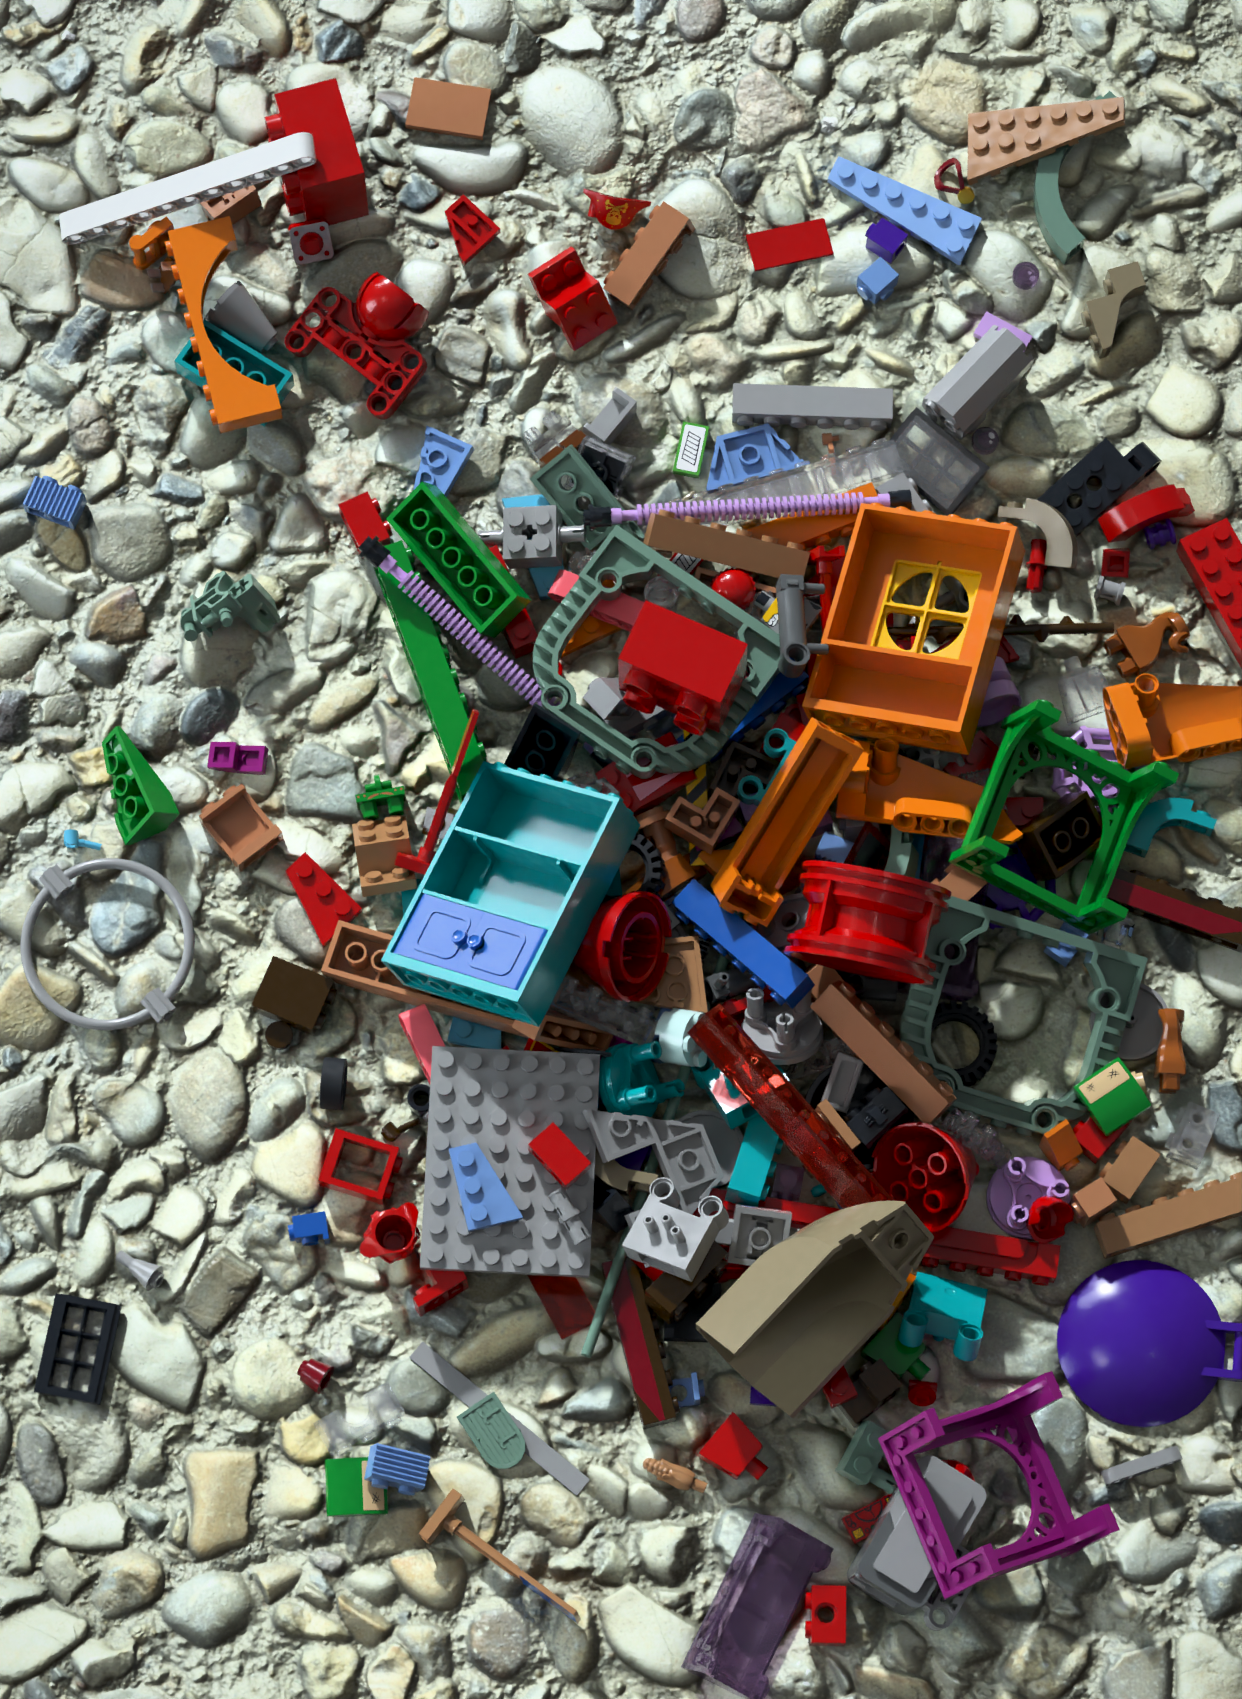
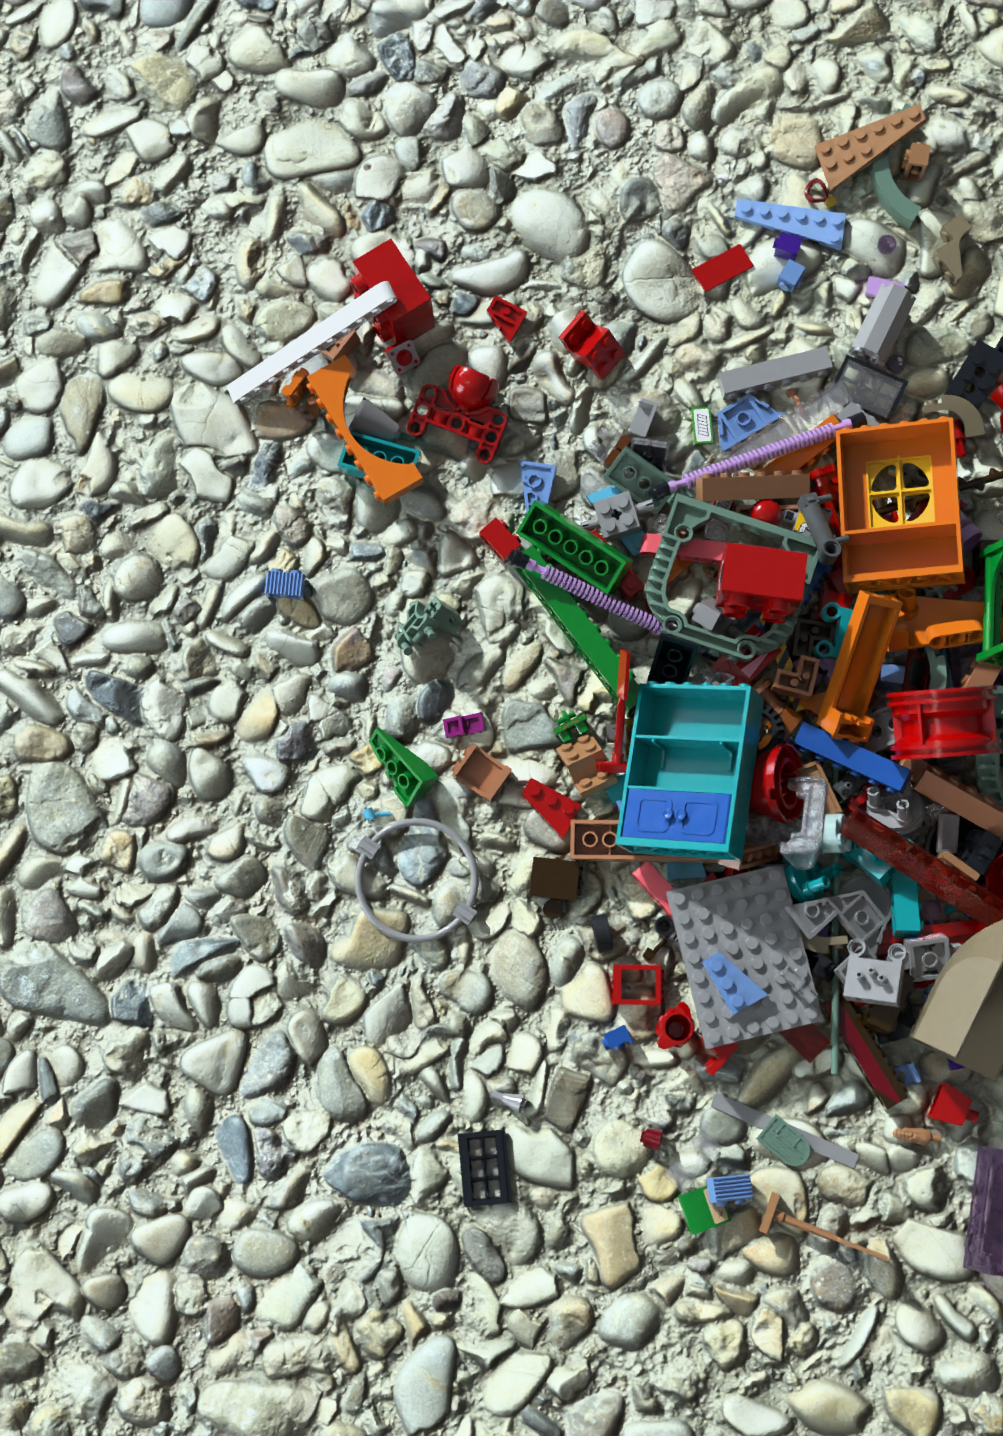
camera: 10 degrees left, 5 degrees up
nougat tile [405,77,491,140] -> none
red panel [528,1122,591,1190] -> none
red hat [583,188,651,230] -> none
nougat wedge [603,201,695,310] -> none
none -> clear windscreen [780,776,828,870]
none -> medium nougat brick [901,142,931,183]

